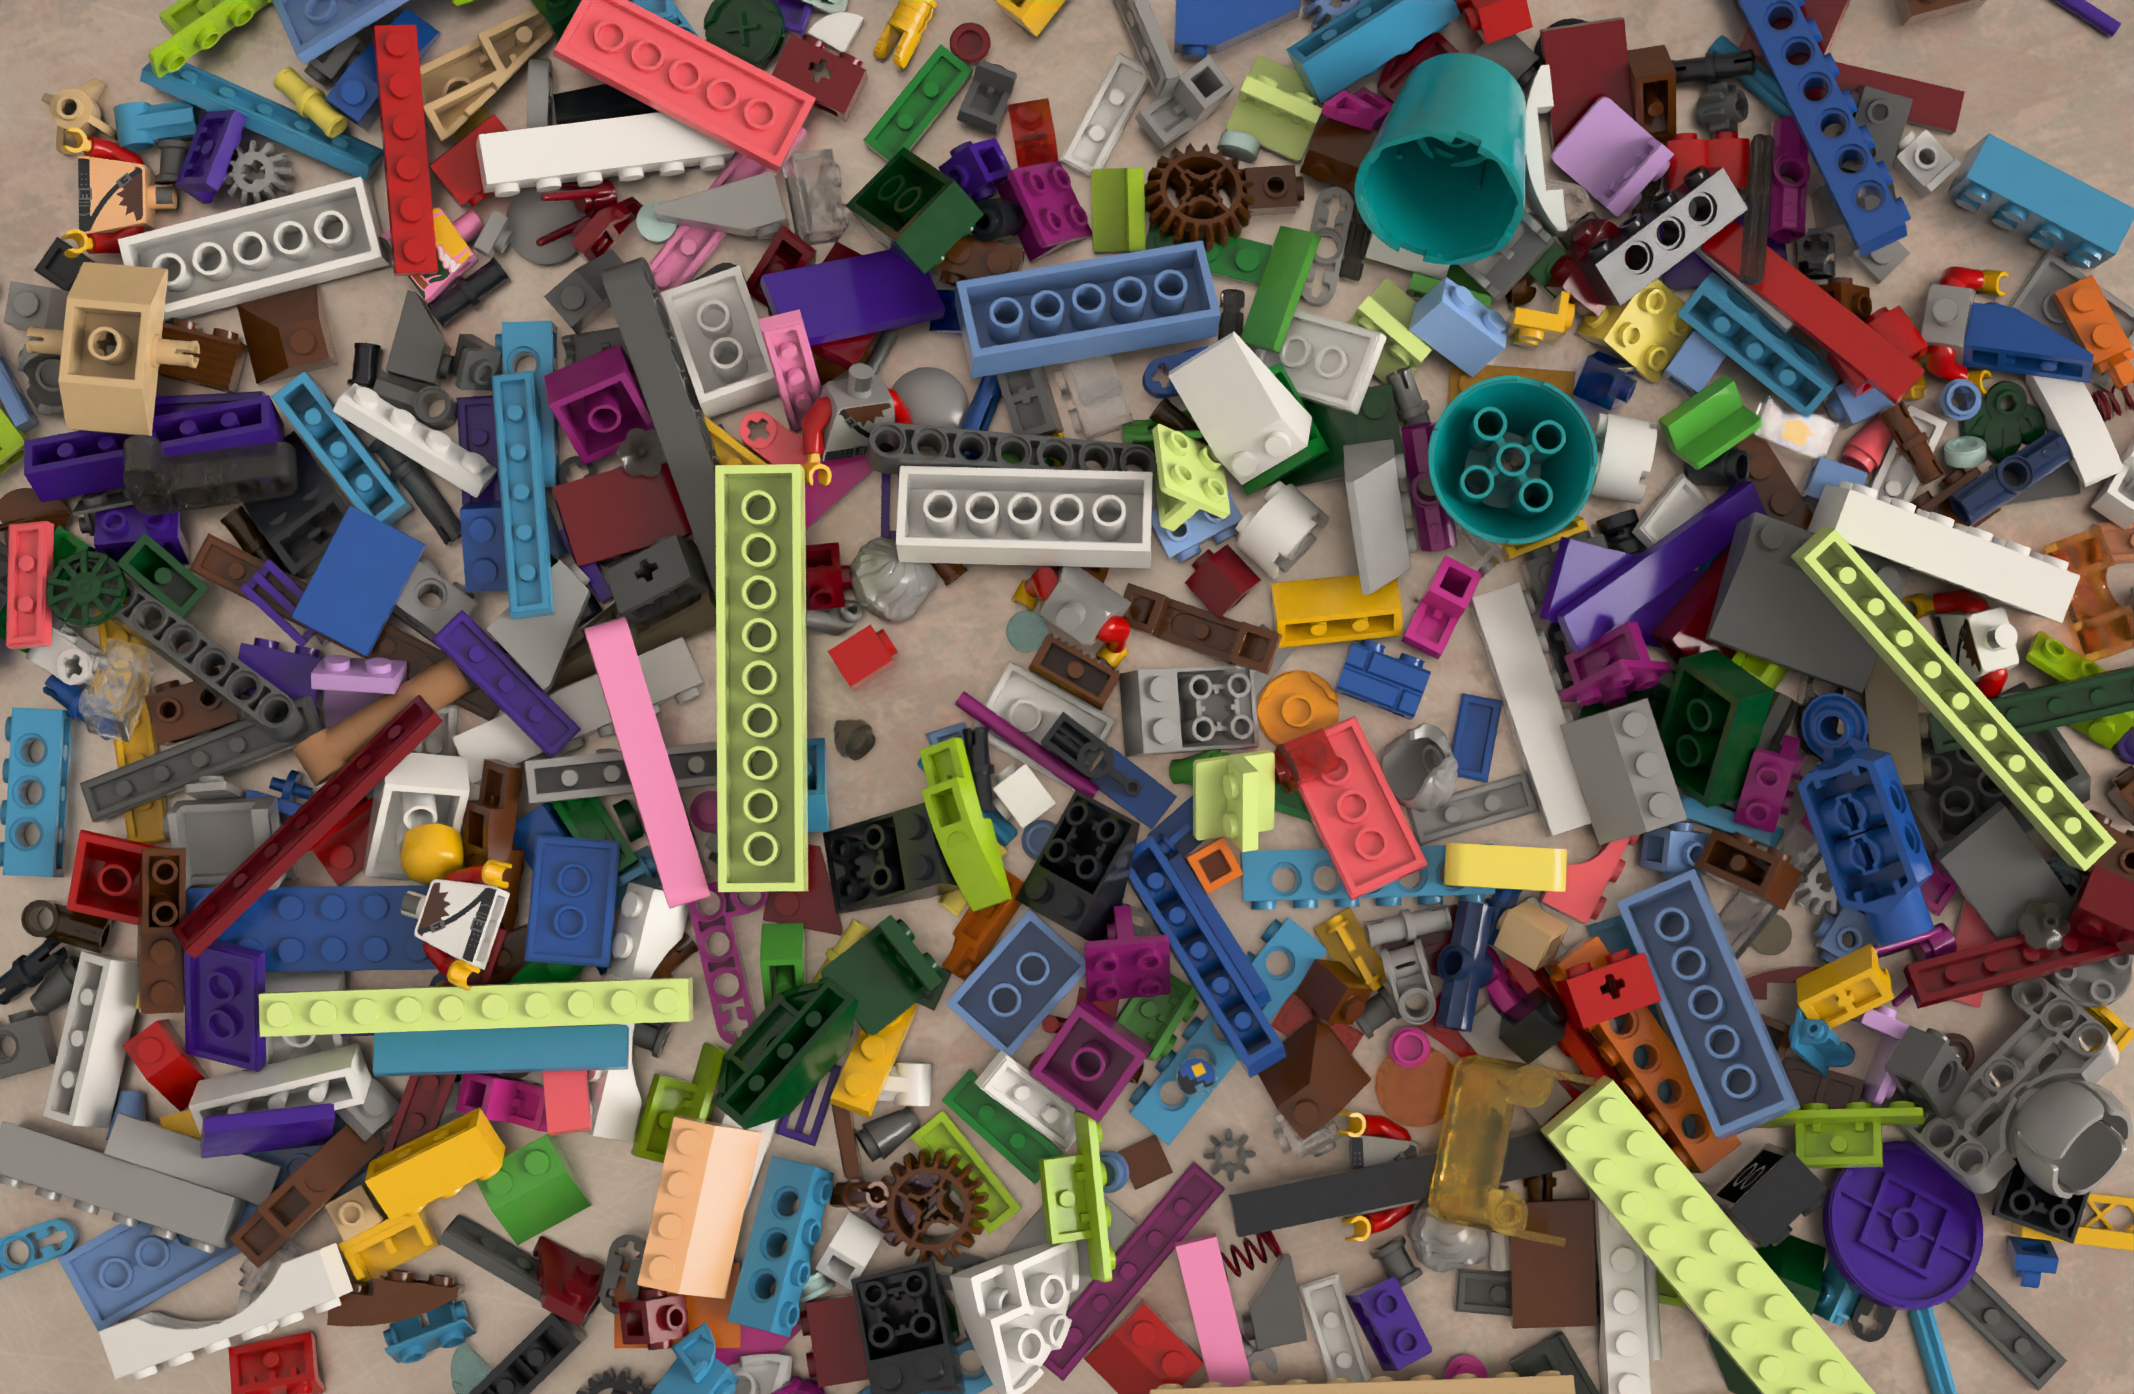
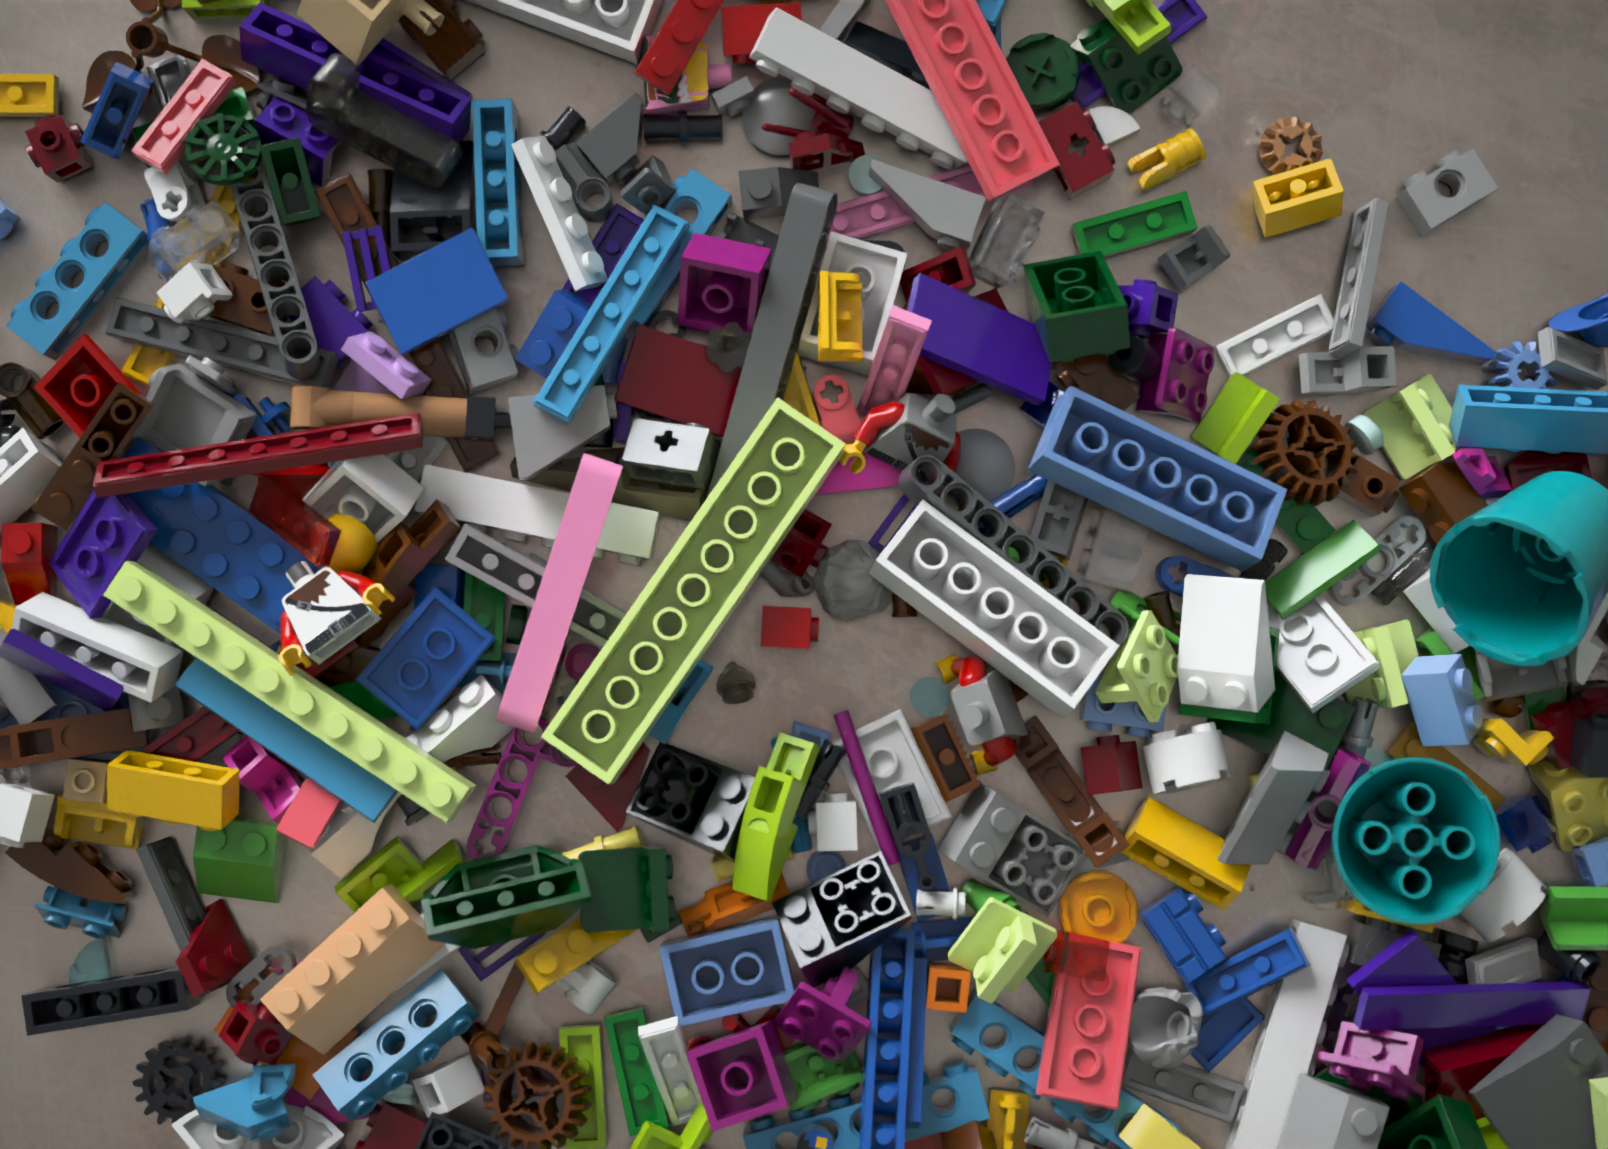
camera: 45 degrees right, 0 degrees up
reddish brown slope [237,284,338,385] -> none
dark grey pin [368,439,462,546] -> none
dark purple tile [431,610,581,759] -> none
bright green slope [760,923,807,1009] -> none
dark grey cone [855,1106,920,1162] -> none
dark red tile [950,22,991,66] -> none
clear red bracket [1008,98,1058,168] -> none
dark pink brick [1401,555,1483,659] -> none
none -> white brick [157,262,233,324]
none -> clear red tile [249,476,341,567]
none -> yellow hinge [817,271,863,362]
none -> white pin [916,888,966,920]
none -> blue tile [1183,928,1311,1018]

